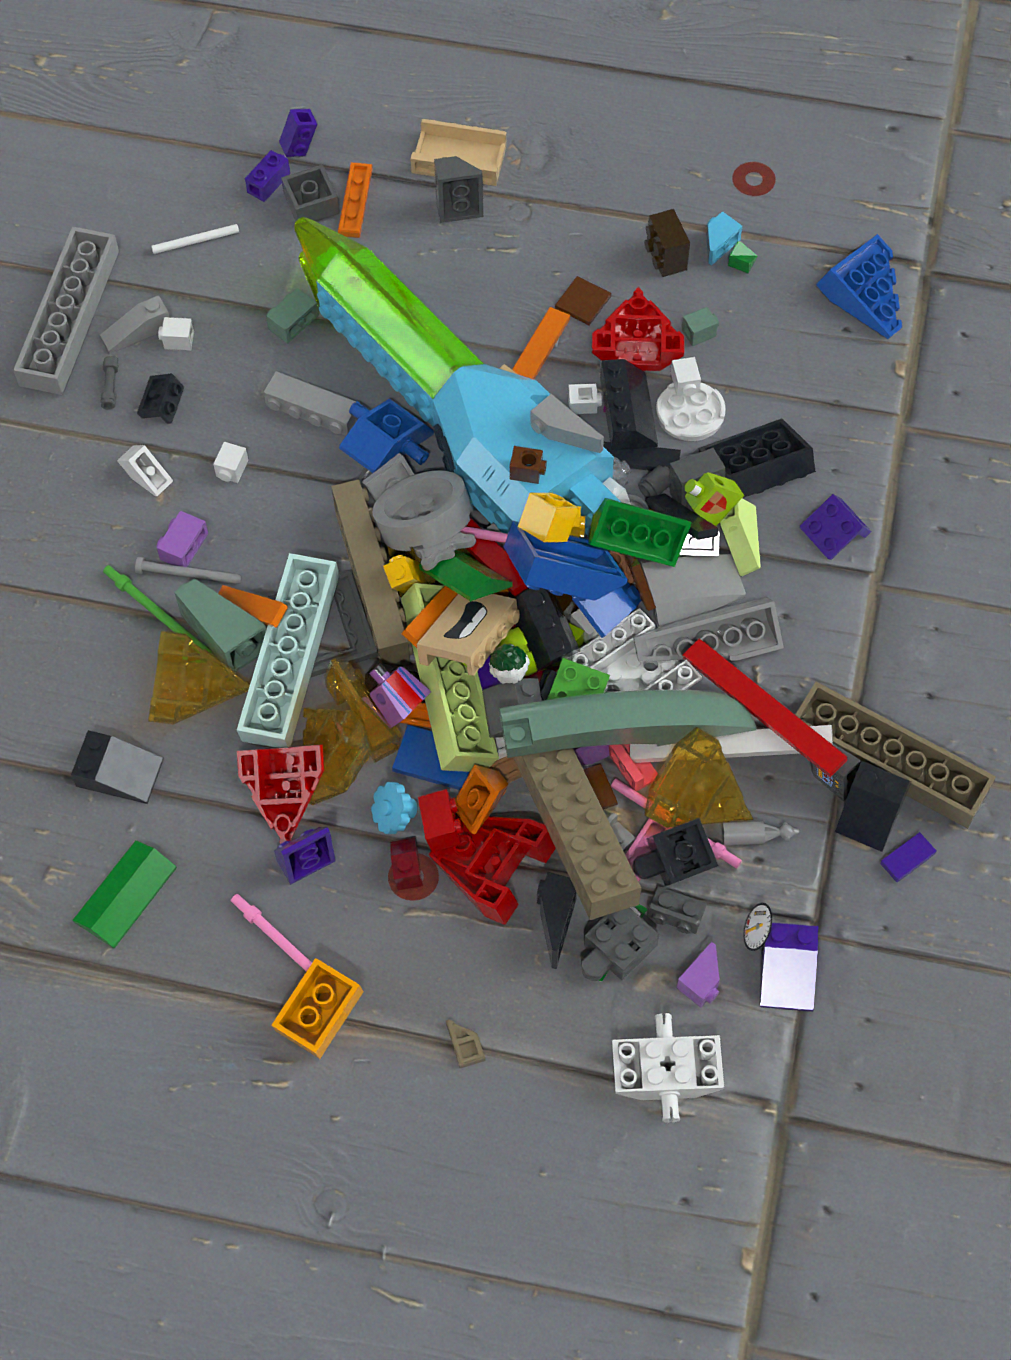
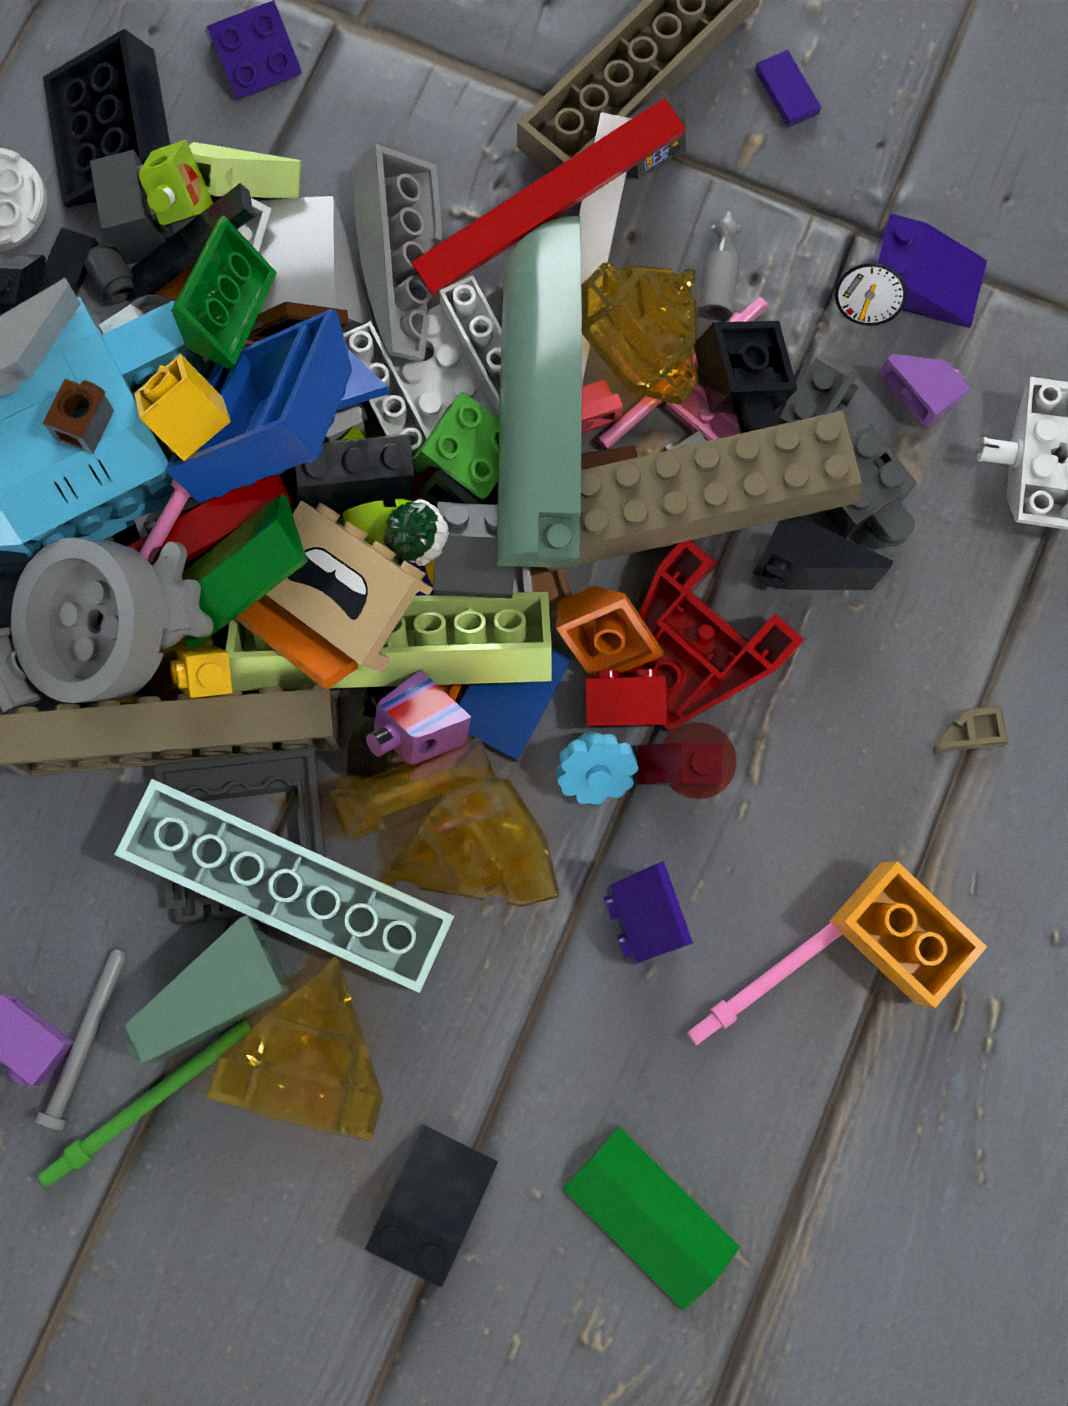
camera: 85 degrees left, 15 degrees up
orange tile [218,585,288,628] -> none
red wedge [237,745,324,844] -> none
black slope [835,761,912,852] -> none

